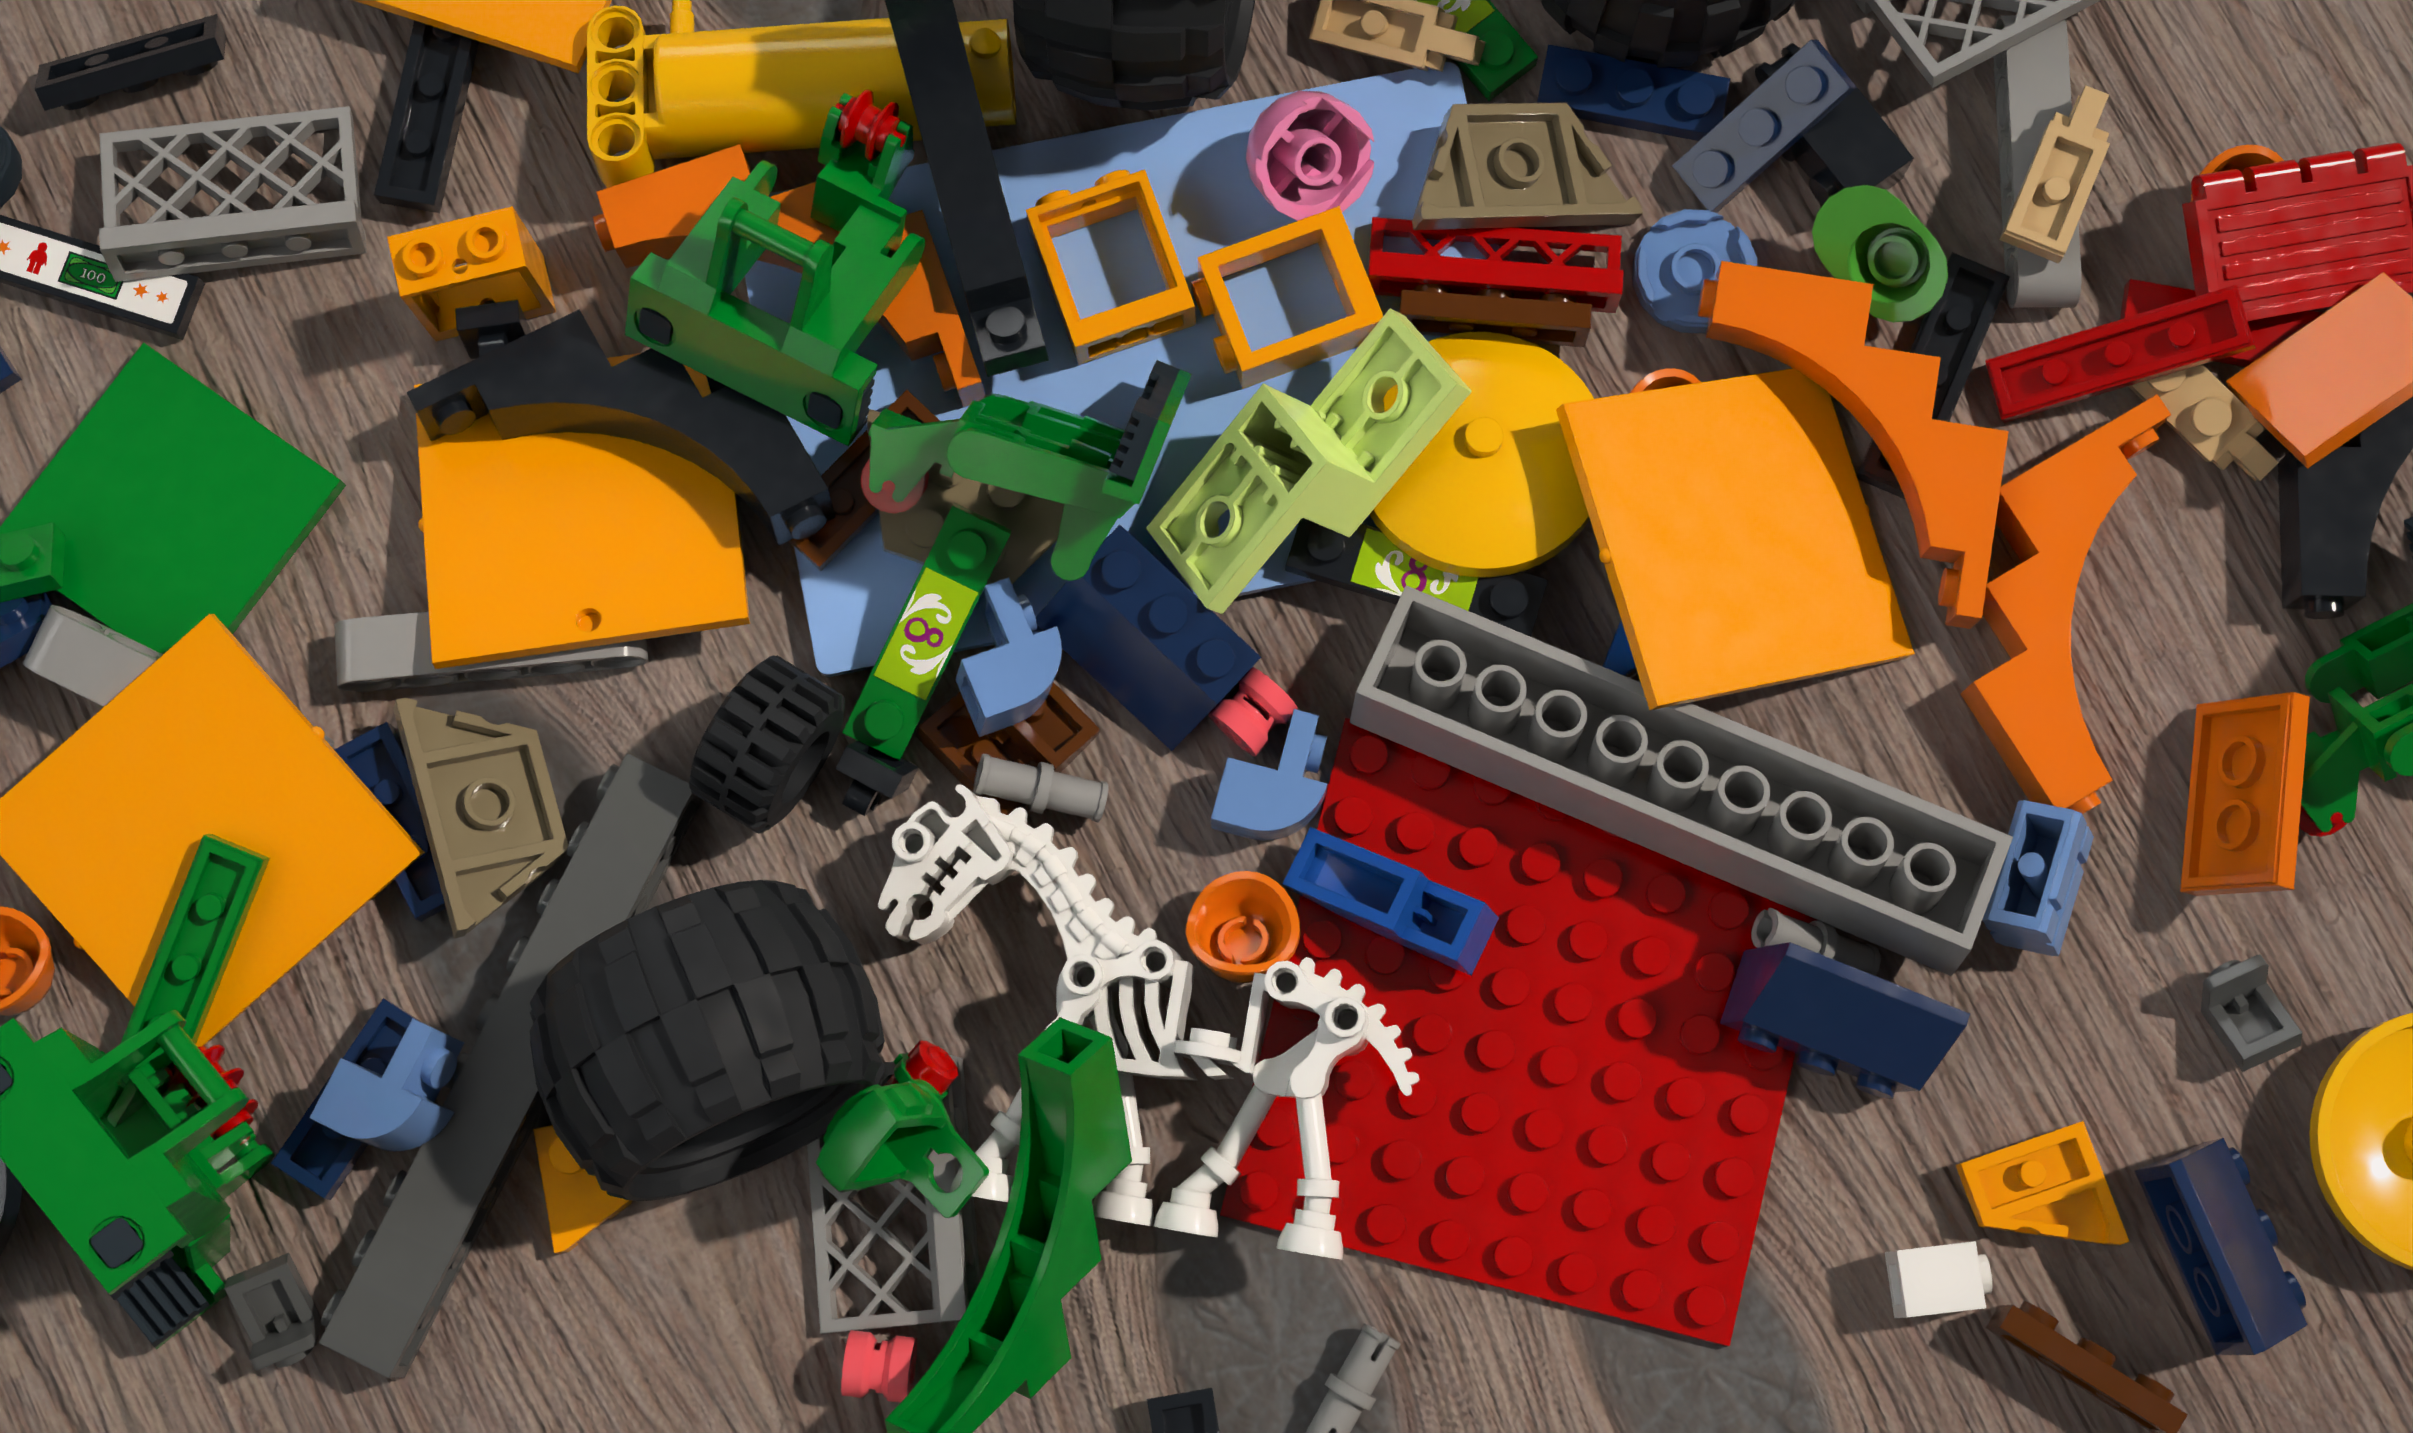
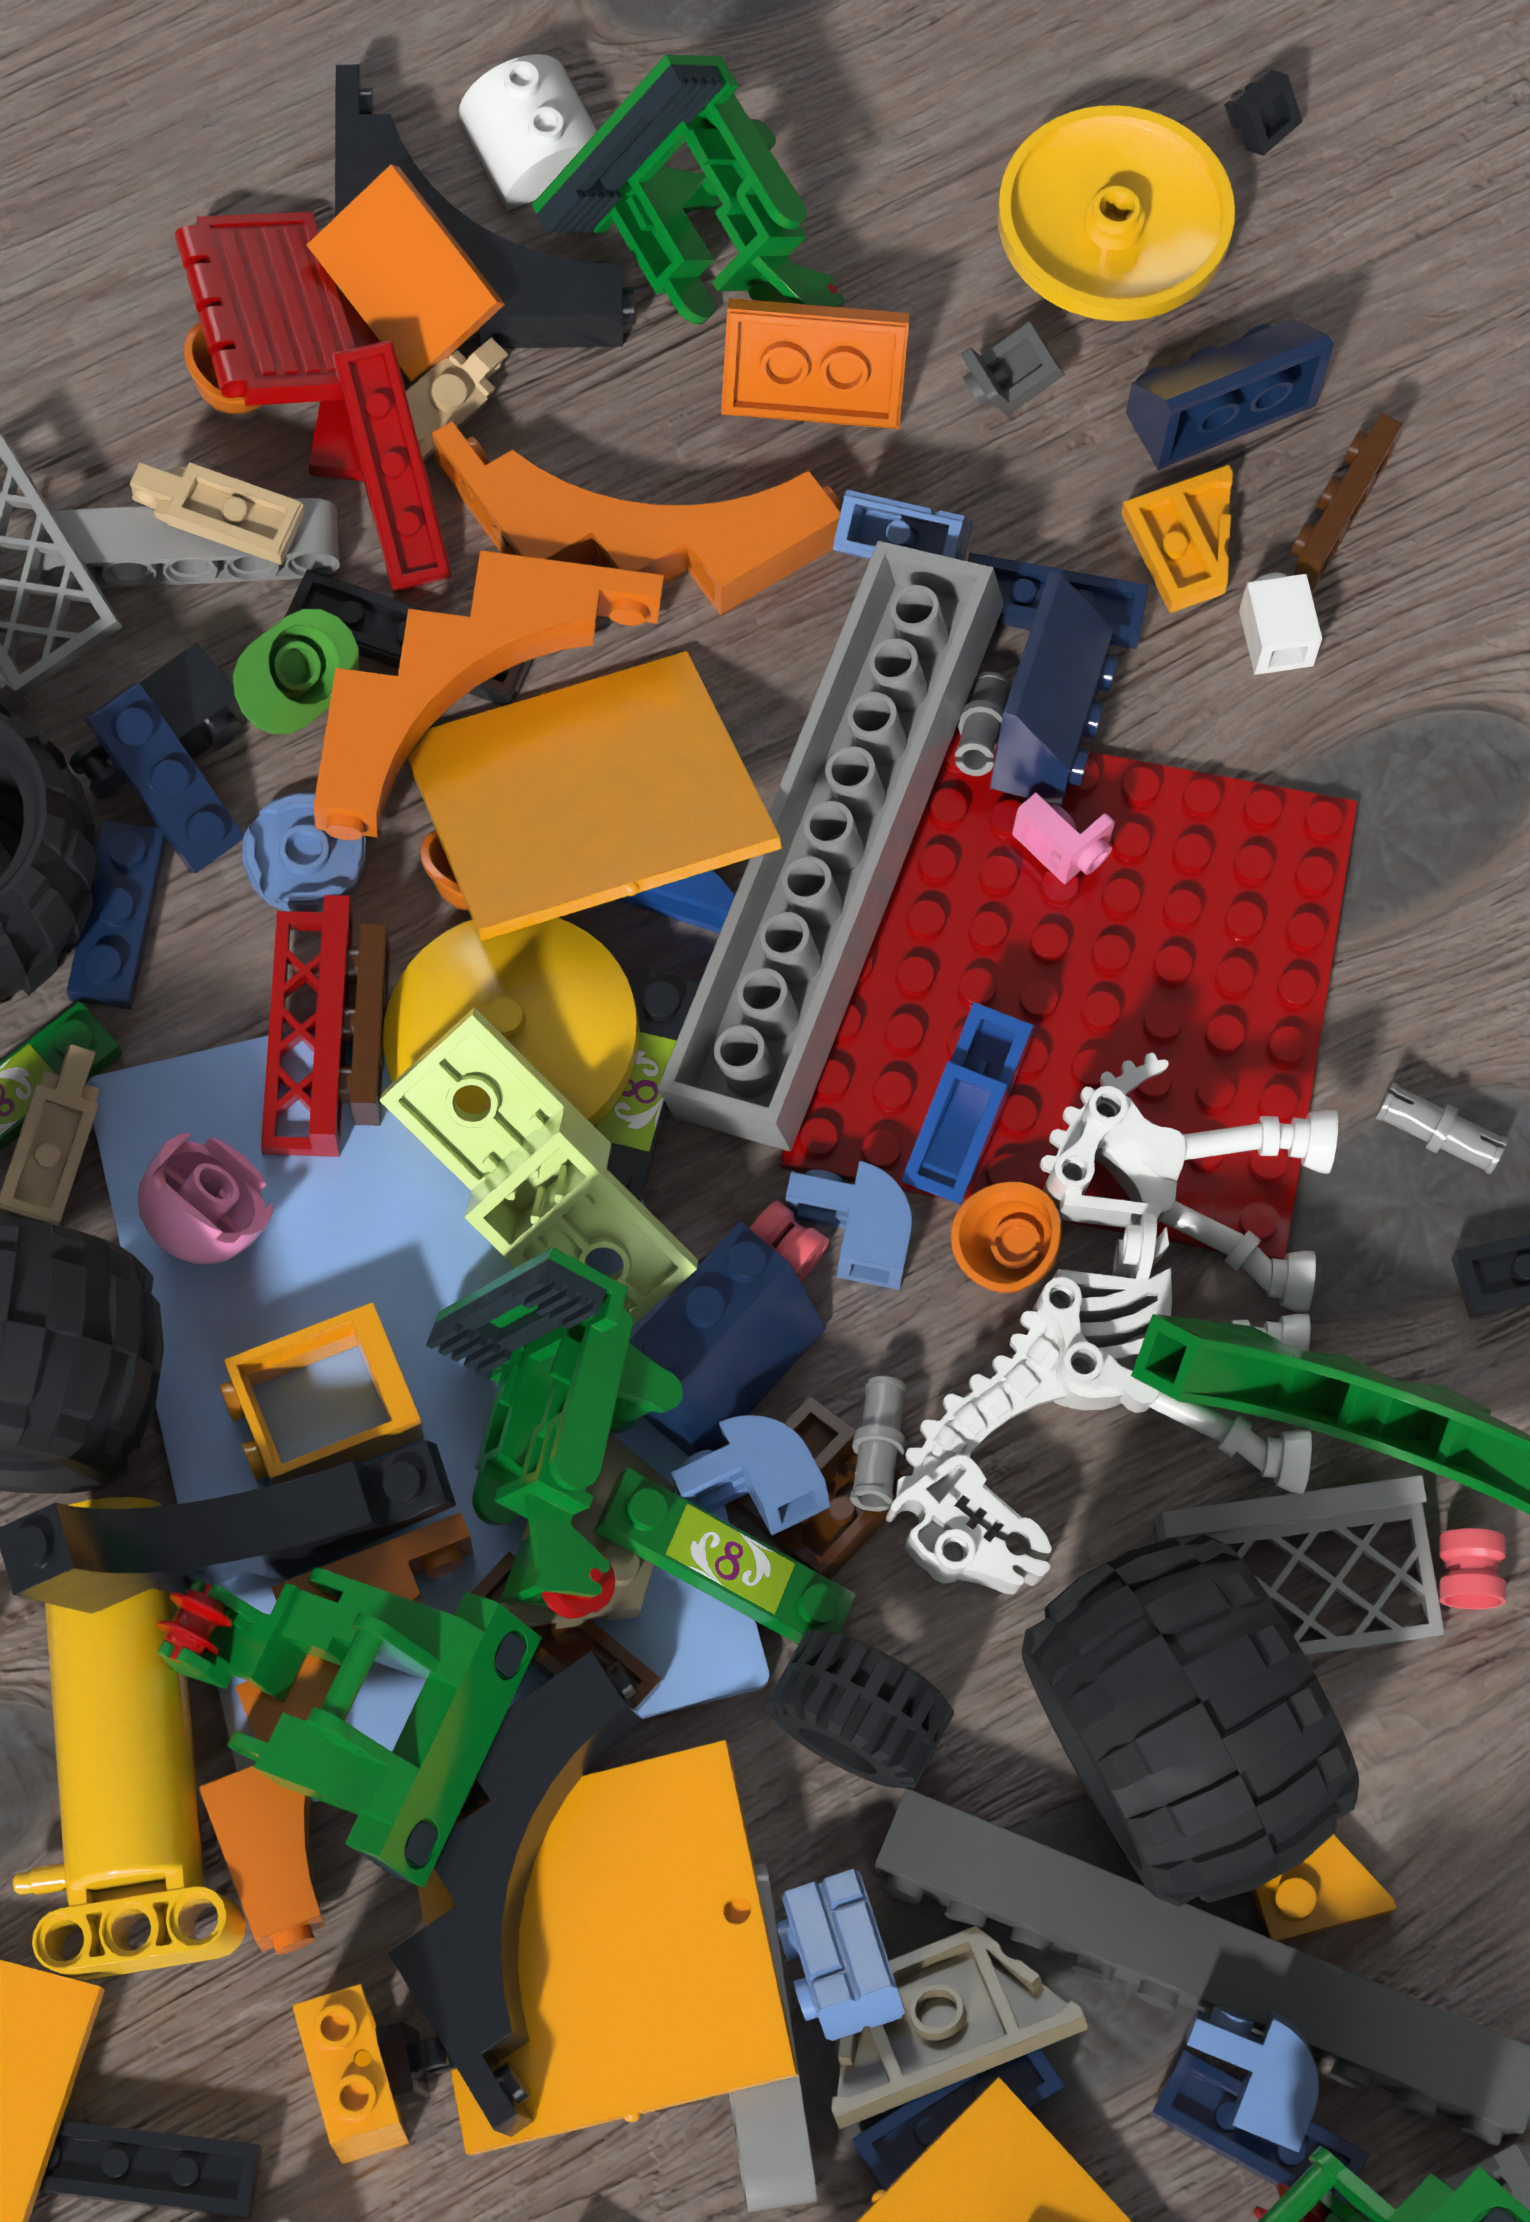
camera: 100 degrees left, 10 degrees down
green piece [816,1040,989,1218] -> none
black tile [836,741,919,816] -> none
light orange window [1190,206,1383,389] -> none
dark tan wing [1412,103,1643,230] -> none
none -> medium blue brick [776,1869,905,2041]
none -> dark blue plate [968,552,1149,650]
none -> bright pink bracket [1012,793,1115,885]

